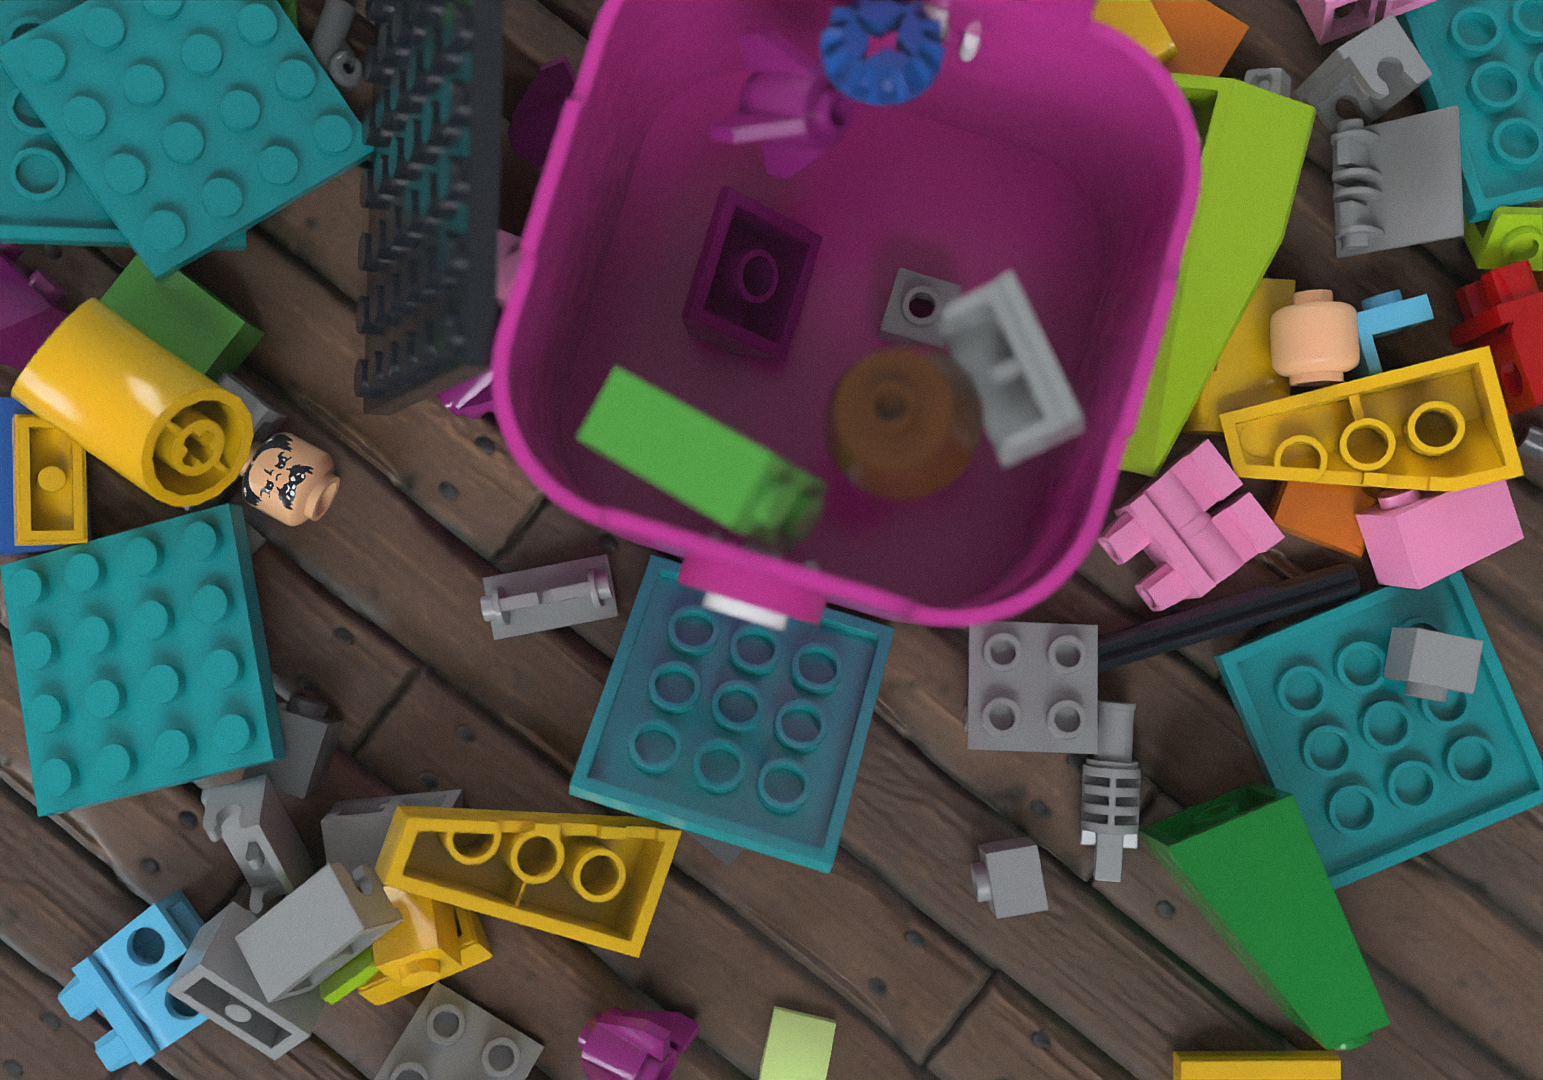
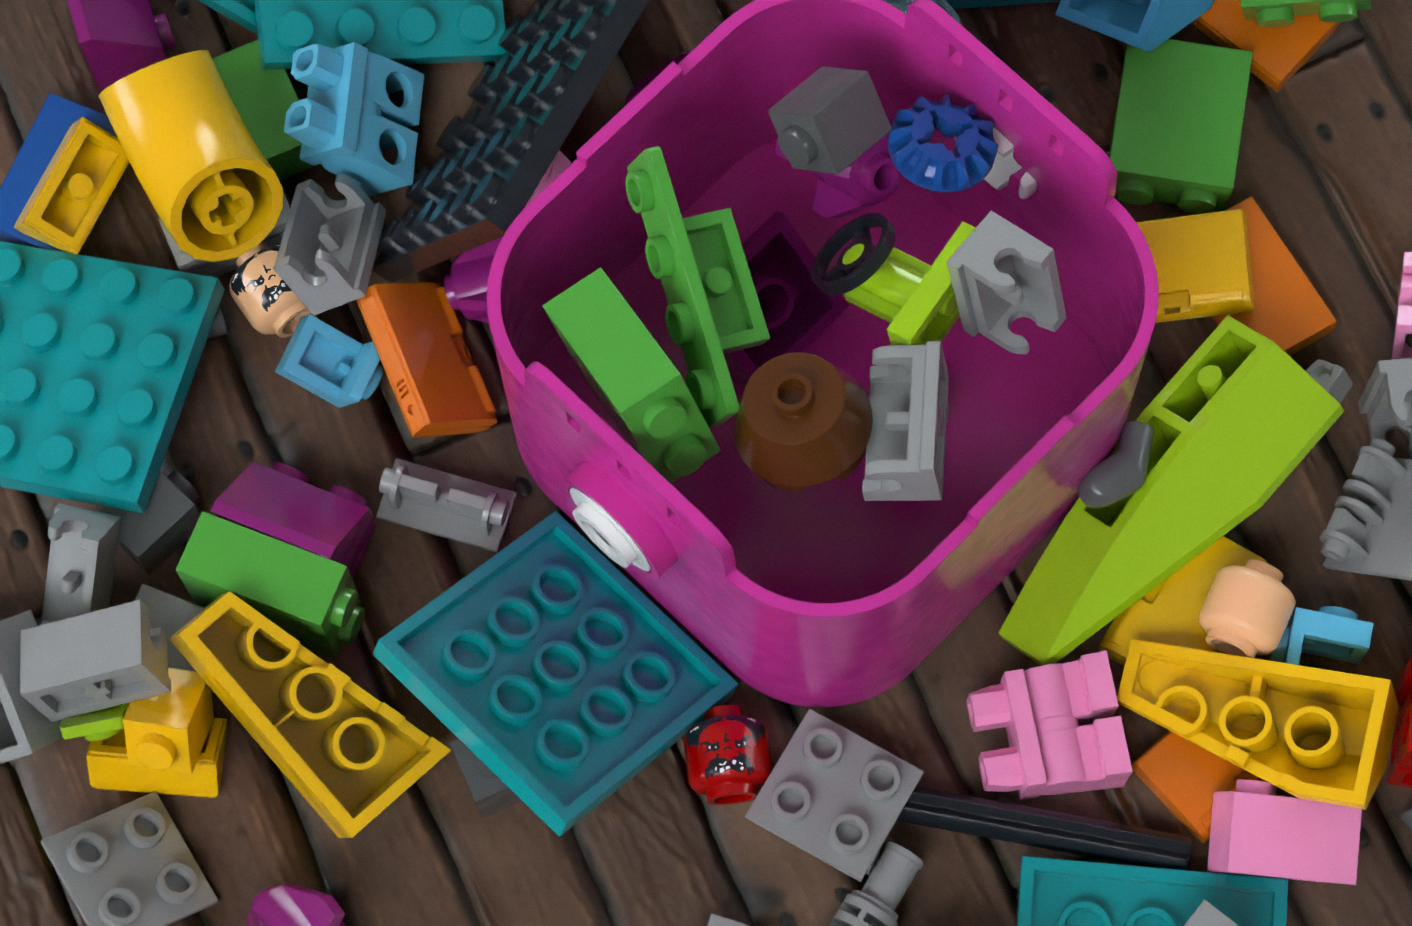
camera: 30 degrees right, 15 degrees down
none -> bright green brick [176,511,365,659]
none -> magenta slope [211,462,377,579]
none -> light grey hinge [274,174,386,316]
none -> medium azure bracket [275,314,384,408]
none -> medium azure hips [284,42,424,196]
none -> orange piece [356,283,497,438]
none -> bright green bracket [626,146,770,428]
none -> red head [683,705,772,805]
none -> dark grey brick [768,66,892,175]
none -> lime piece [811,213,976,345]
none -> light grey hinge [947,210,1067,354]

